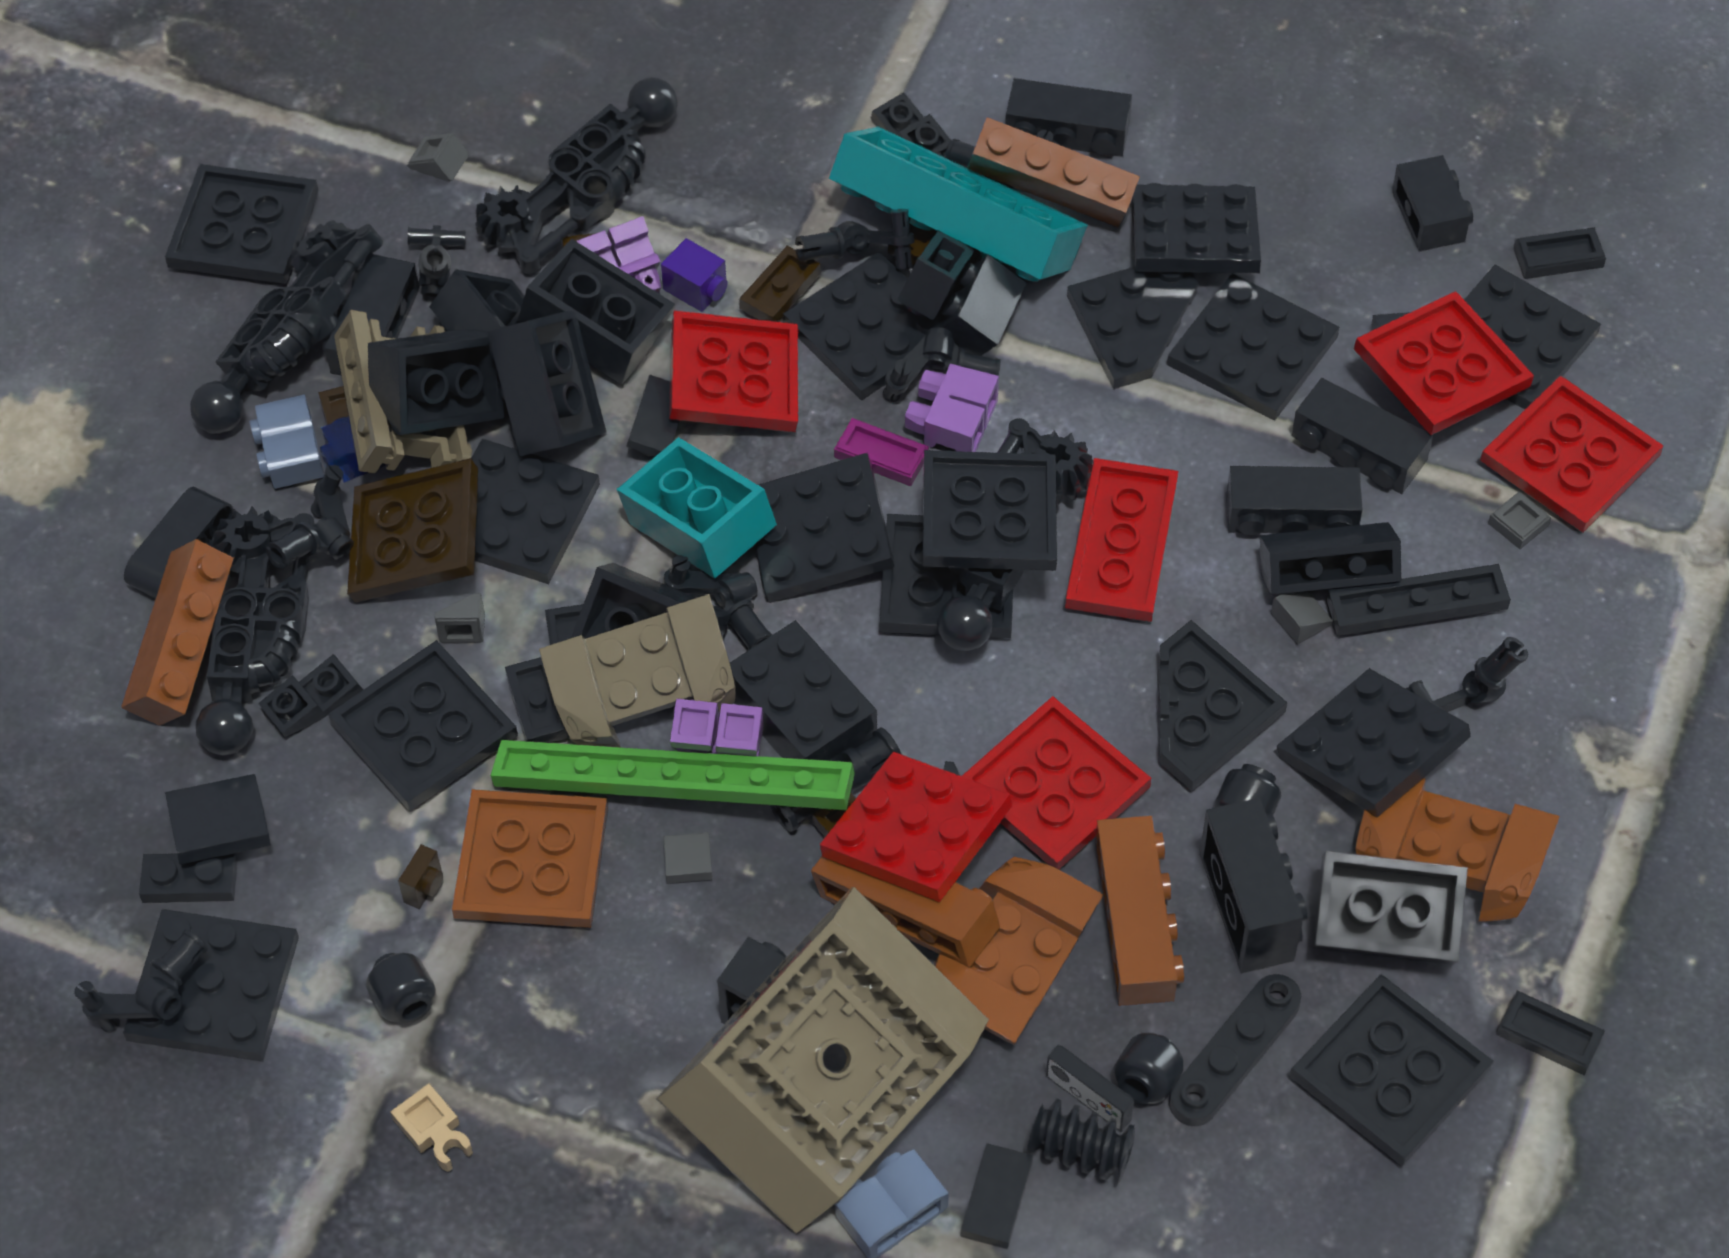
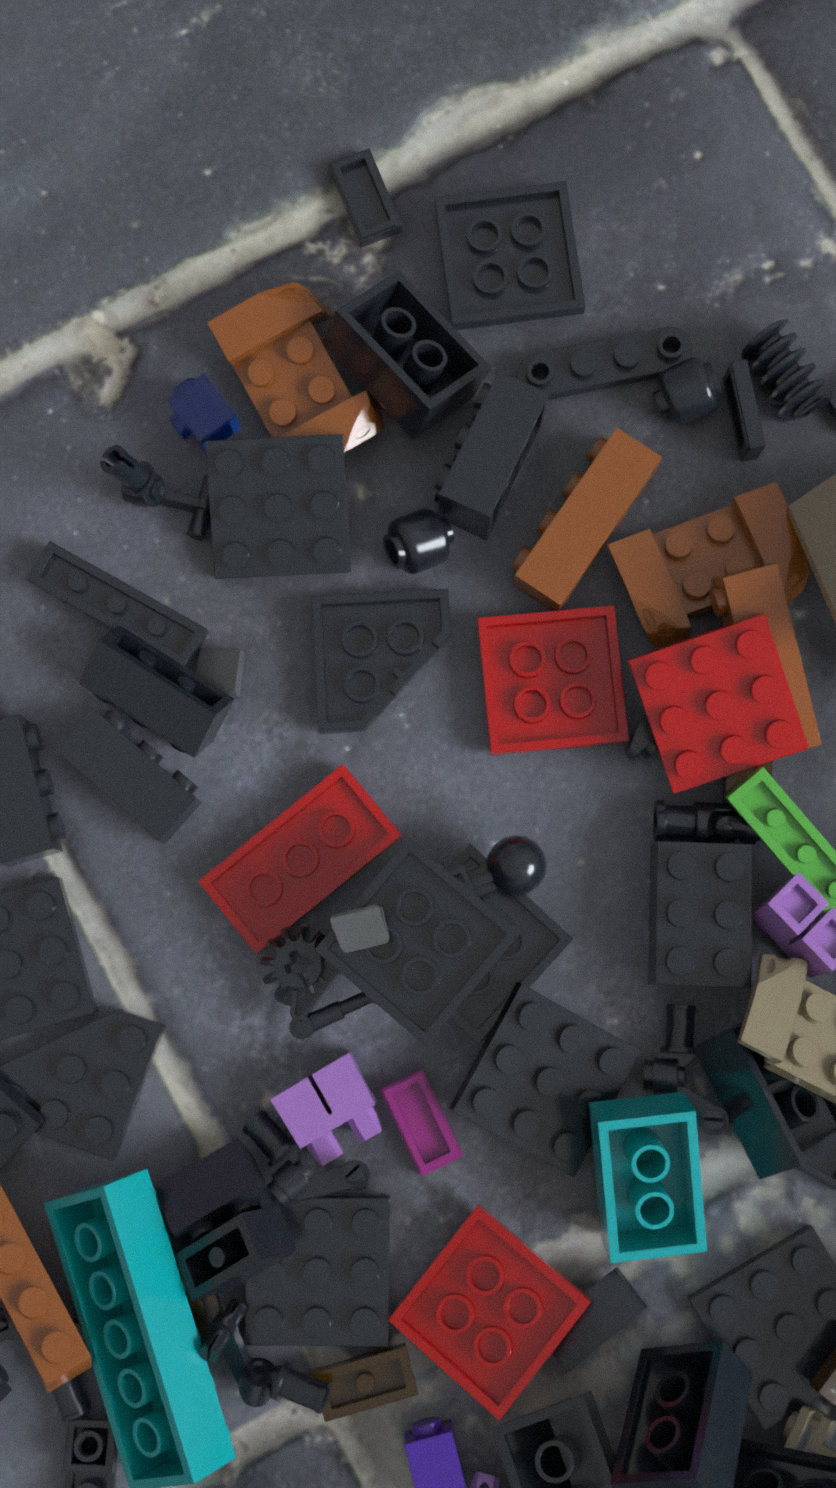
camera: 140 degrees left, 25 degrees up
none -> clear blue brick [167,373,241,455]
none -> dark grey slope [330,904,390,953]

